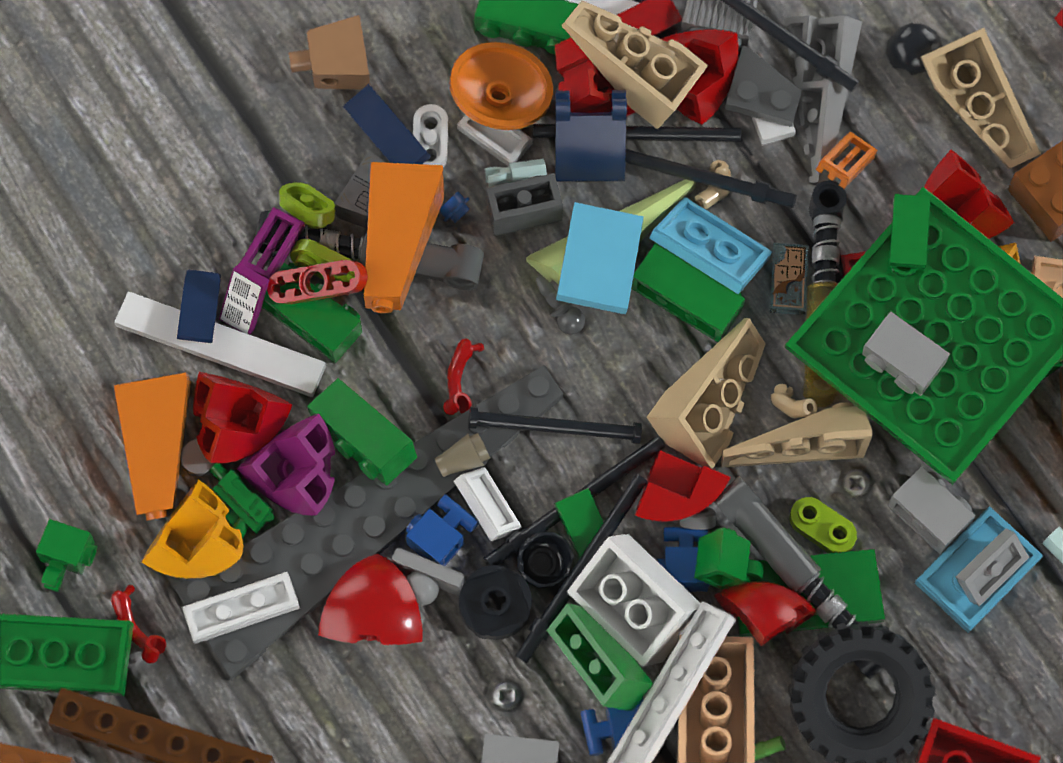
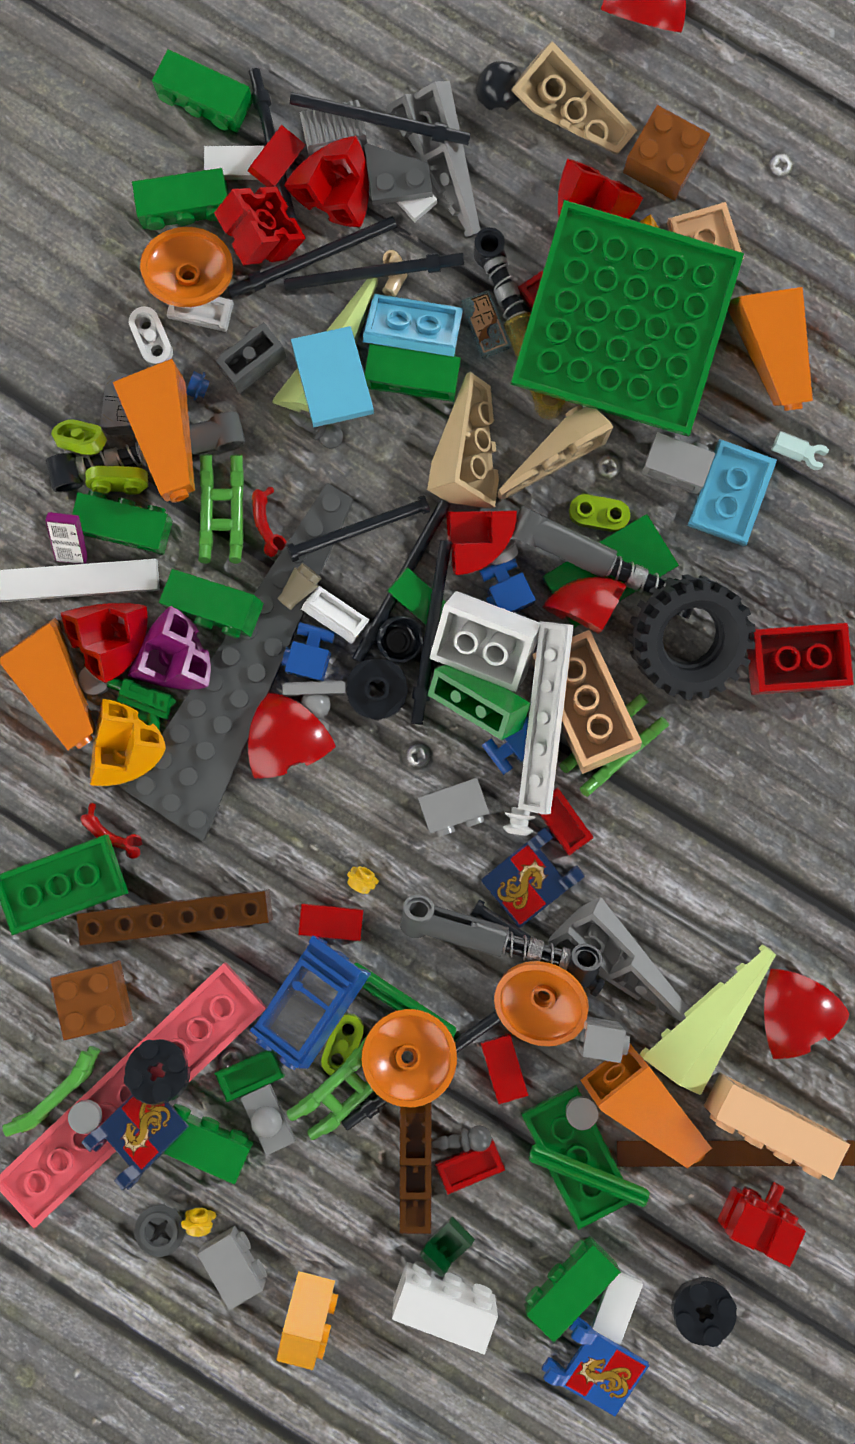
camera: 20 degrees left, 15 degrees up
green brick [36,519,97,592] -> none
dark blue slope [177,270,221,343] -> none
white tile [182,572,300,644] -> none
magenta tile [240,207,305,279] -> none
red beam [267,260,368,304] -> none
medium nougat torso [288,15,370,90] -> none
dark blue tile [343,84,431,164] -> none
light aqua bar [485,159,547,188] -> none
dark blue flag [555,90,627,181] -> none
tan wedge [562,0,708,129] -> none
green brick [694,528,764,590] -> none
tan arm [771,384,817,419] -> none
orange tile [815,132,878,189] -> none
light grey brick [862,311,950,396] -> none
green tile [889,194,931,269] -> none
light grey plate [956,528,1029,606] -> none
none -> bright green piece [198,454,244,564]

